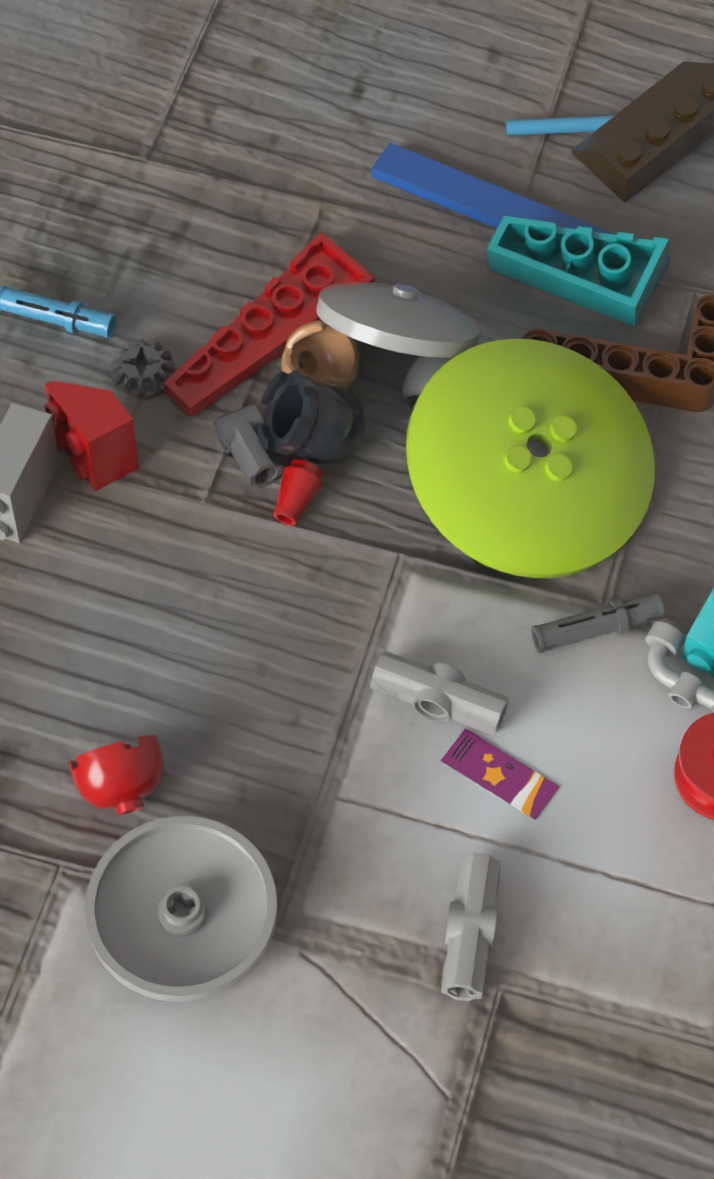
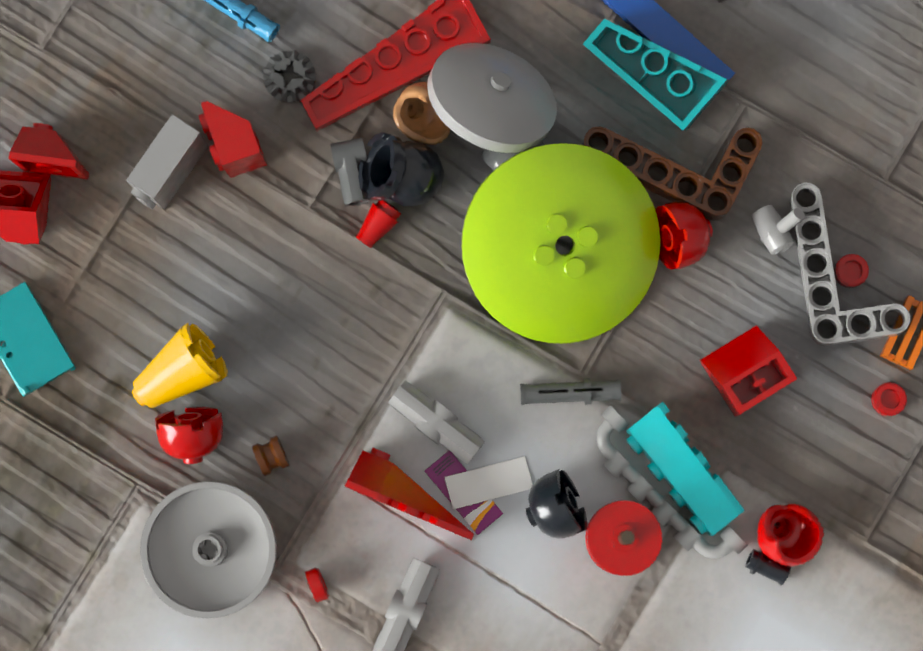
camera: 20 degrees right, 25 degrees up
none -> yellow cone [132,323,228,408]
none -> reddish brown wheel [252,435,290,476]
none -> red tile [305,567,329,603]
none -> red wedge [344,447,474,541]
none -> white sticker [445,456,533,509]
none -> black cylinder [526,469,588,539]
none -> red cylinder [655,202,713,270]

